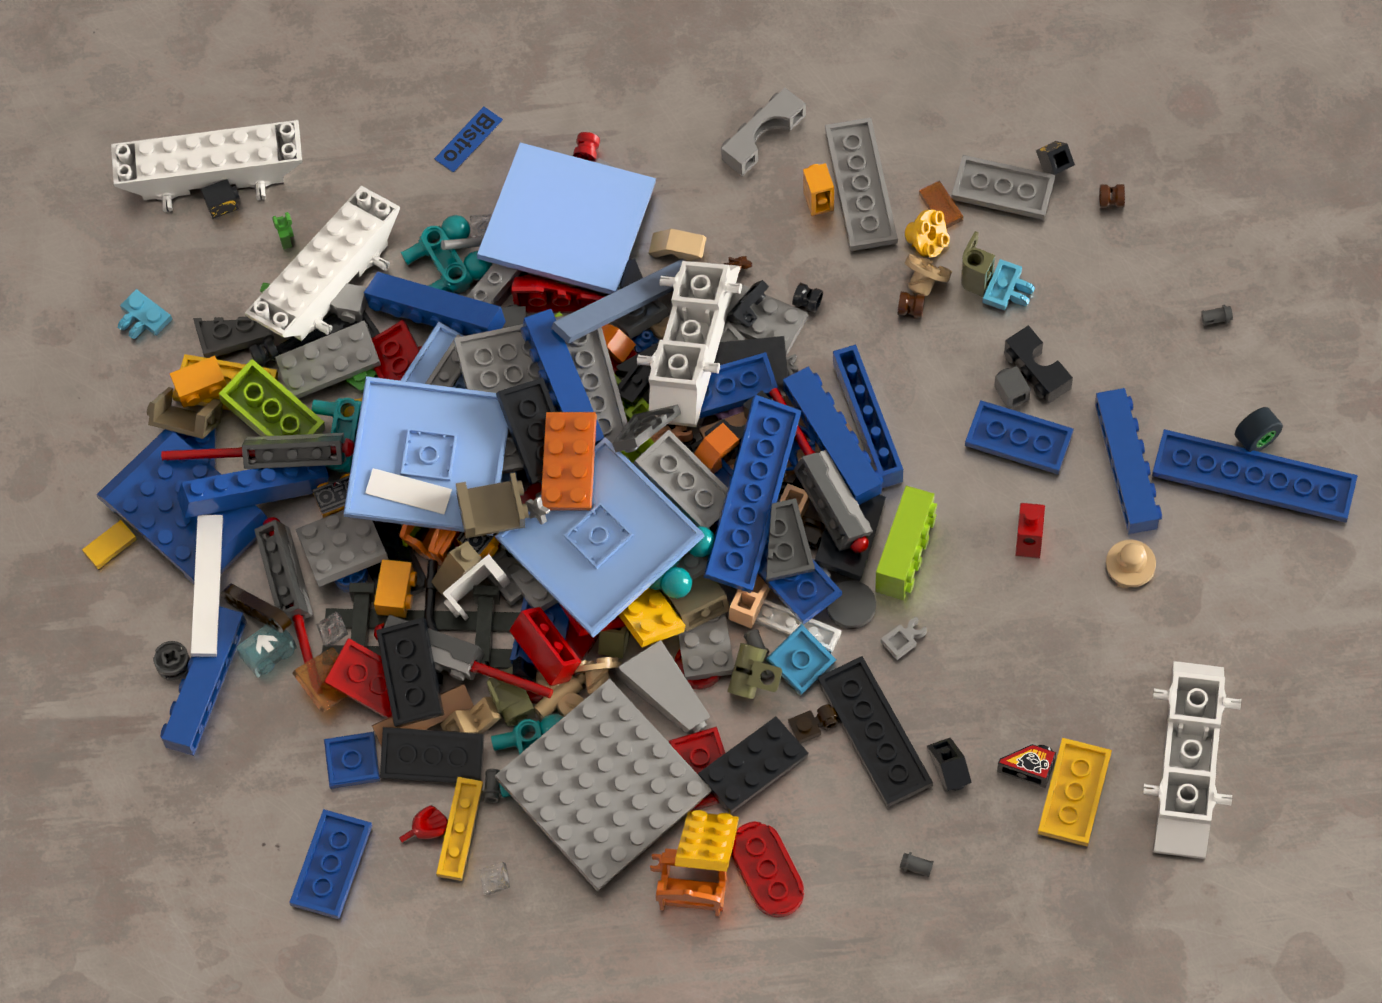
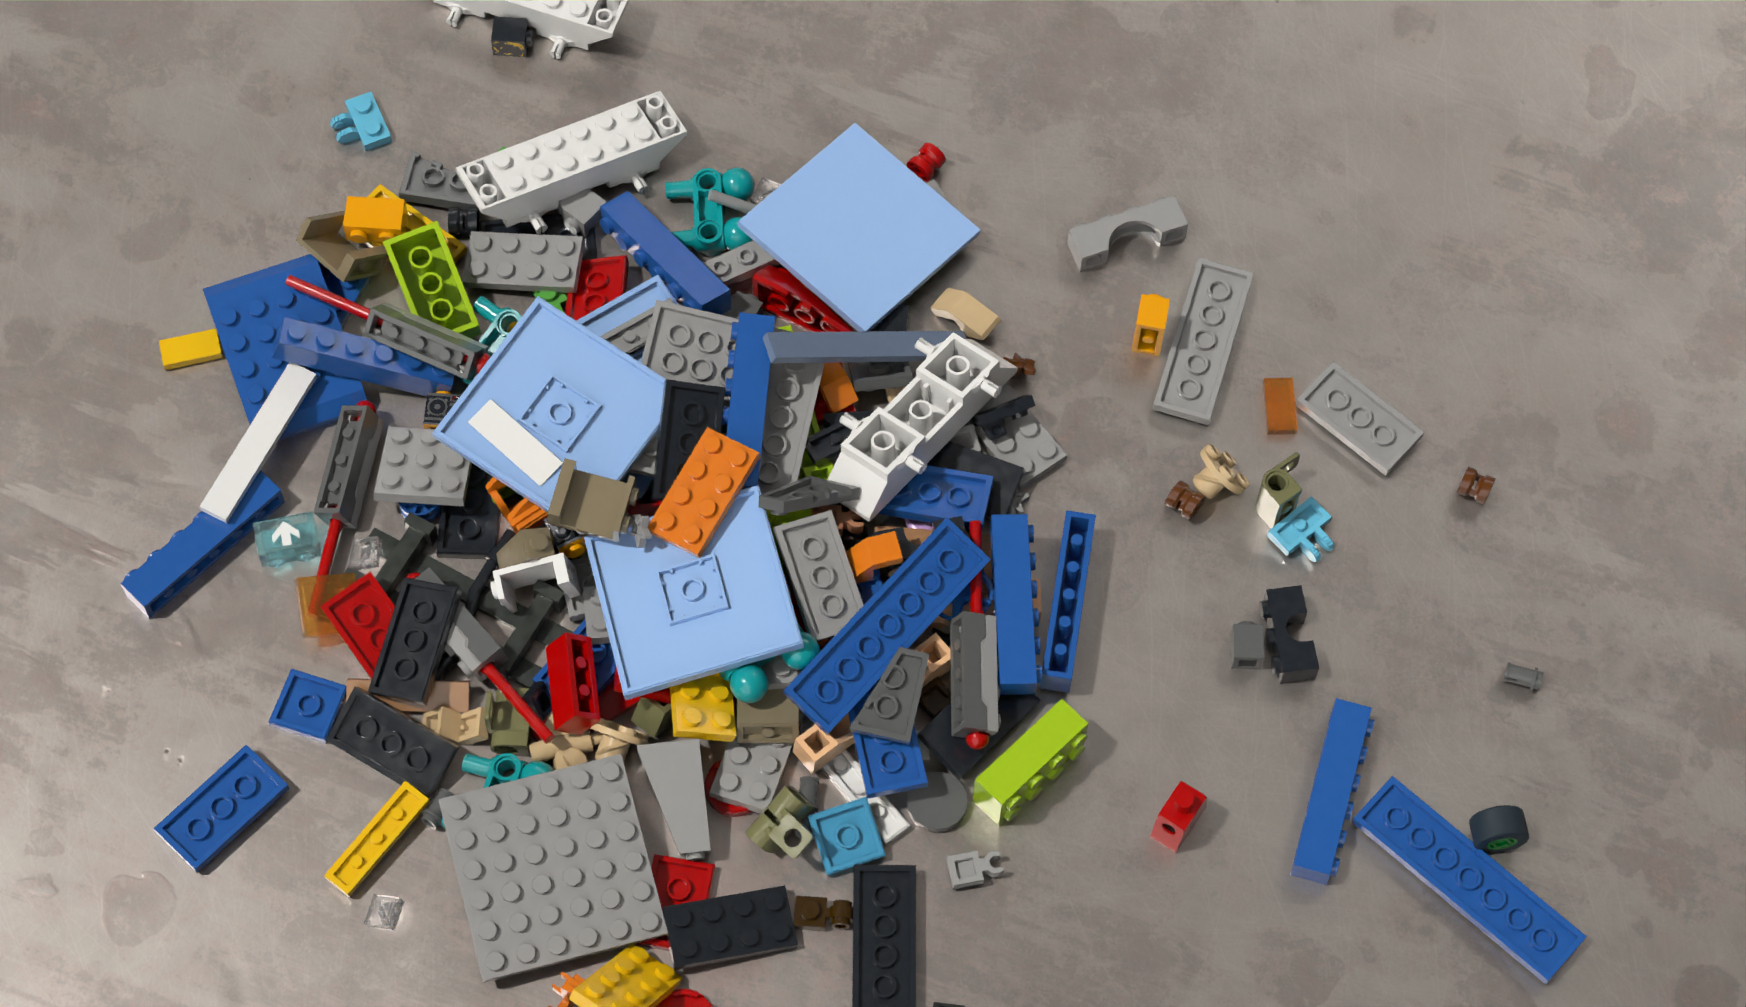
camera: 20 degrees right, 0 degrees up
dark grey wheel [153,641,190,681] -> none
dark brown beam [221,583,292,633] -> none
bright green plate [272,212,294,250] -> none
light orange brick [374,559,417,618] -> none
red piece [399,805,448,843] -> none
blue sticker [434,106,503,173] -> none
blue plant [631,330,659,353] -> none
black wheel [792,282,823,313] -> none
yellow plate [905,210,950,258] -> none
blue plate [965,400,1074,475] -> none
black brick [1036,141,1075,175] -> none
tan plate [1106,540,1156,588] -> none

